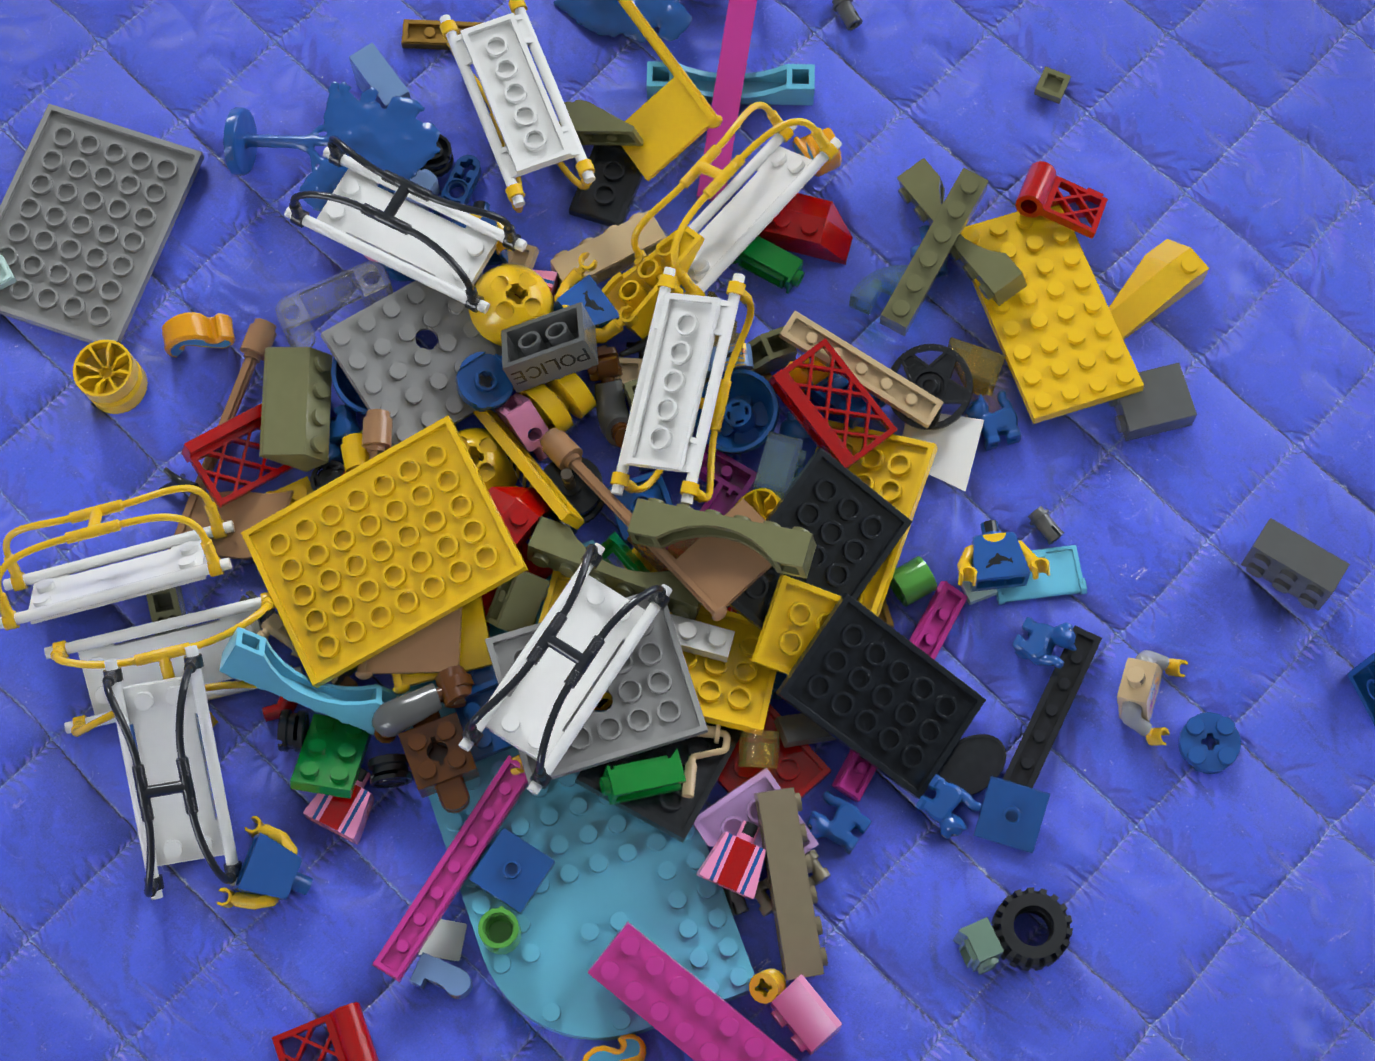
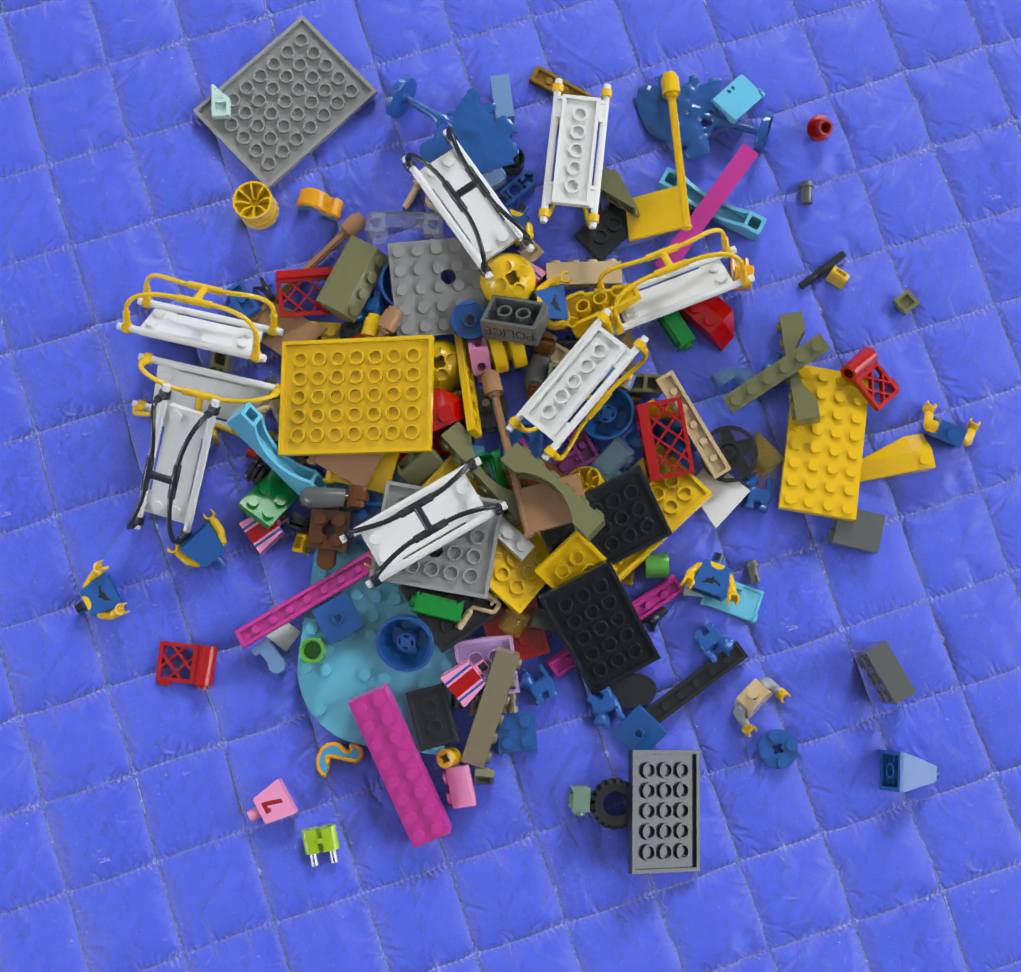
camera: 20 degrees right, 10 degrees up
none -> torso [74,559,130,620]
none -> blue plate [223,279,262,319]
none -> yellow slope [292,533,310,556]
none -> blue piece [376,615,434,672]
none -> tan piece [402,179,440,214]
none -> black tile [406,683,459,751]
none -> olive plate [474,767,495,785]
none -> blue plate [496,710,538,754]
none -> plate [628,750,700,874]
none -> black bar [641,606,668,632]
none -> black bar [798,251,846,289]
none -> yellow slope [825,266,850,290]
none -> torso [922,400,981,448]

